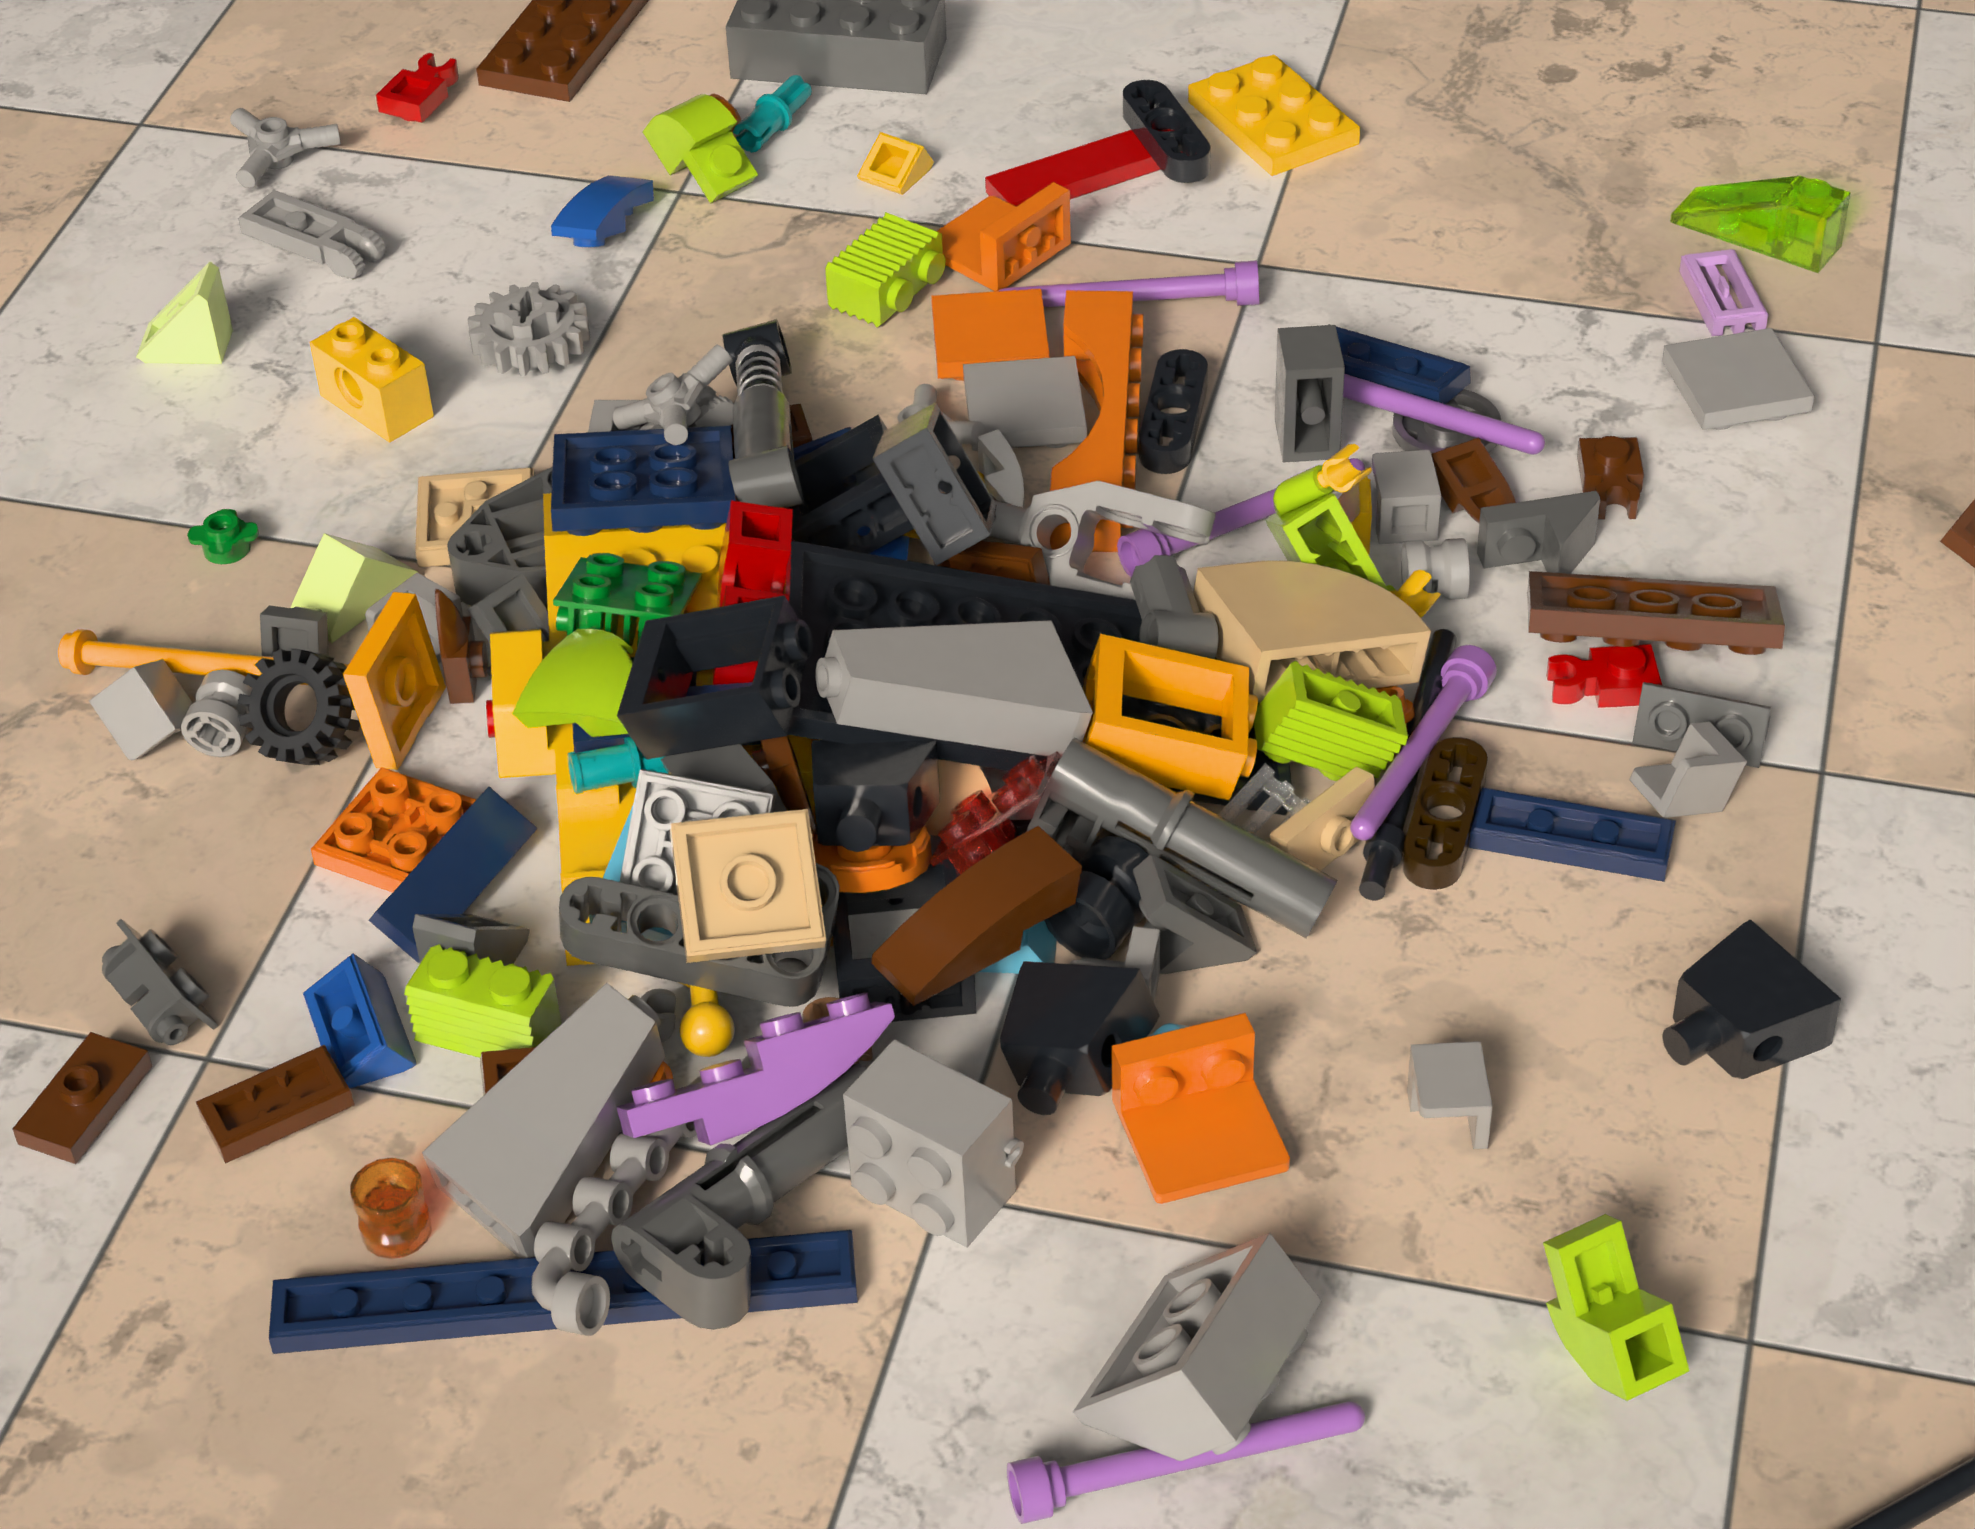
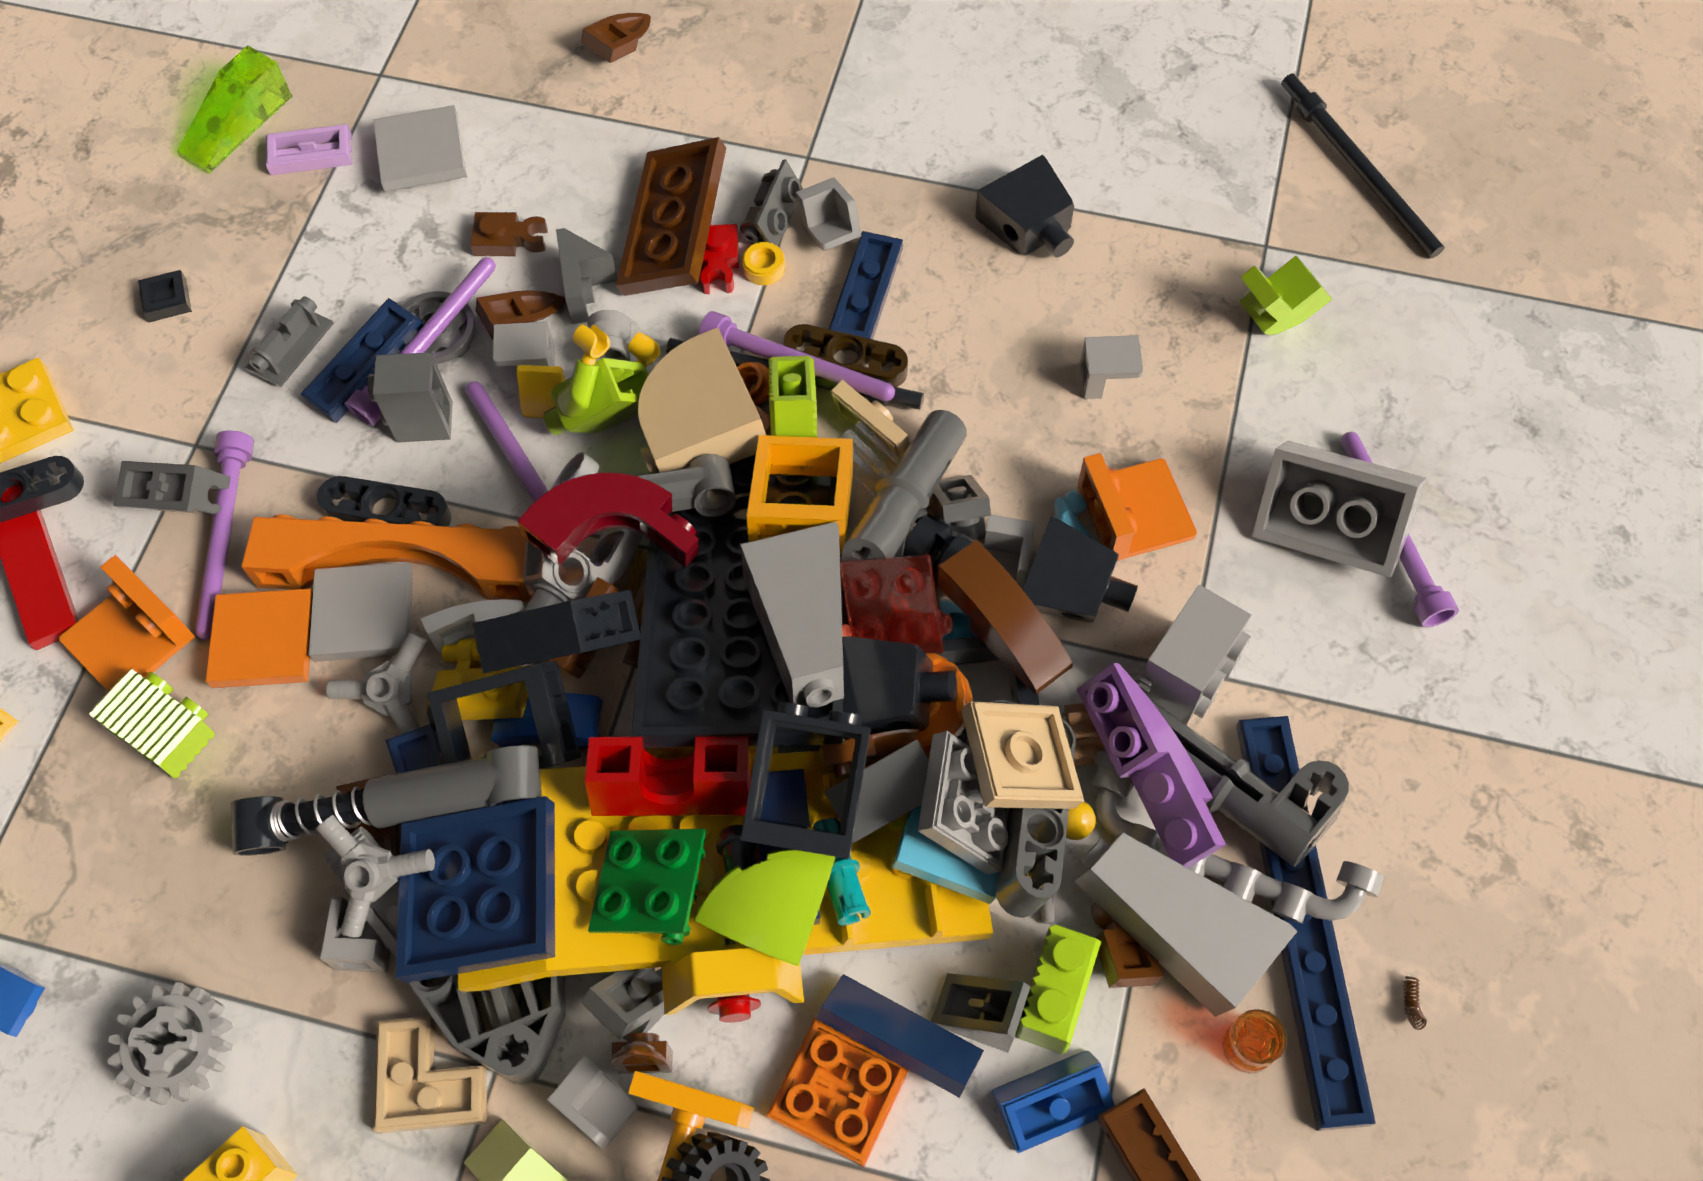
camera: 90 degrees left, 20 degrees up
none -> dark grey hinge [113,461,231,514]
none -> black tile [138,270,192,323]
none -> dark grey hinge [245,296,334,387]
none -> dark red arch [517,473,698,568]
none -> yellow tile [742,242,785,286]
none -> reddish brown leg [1403,976,1427,1030]

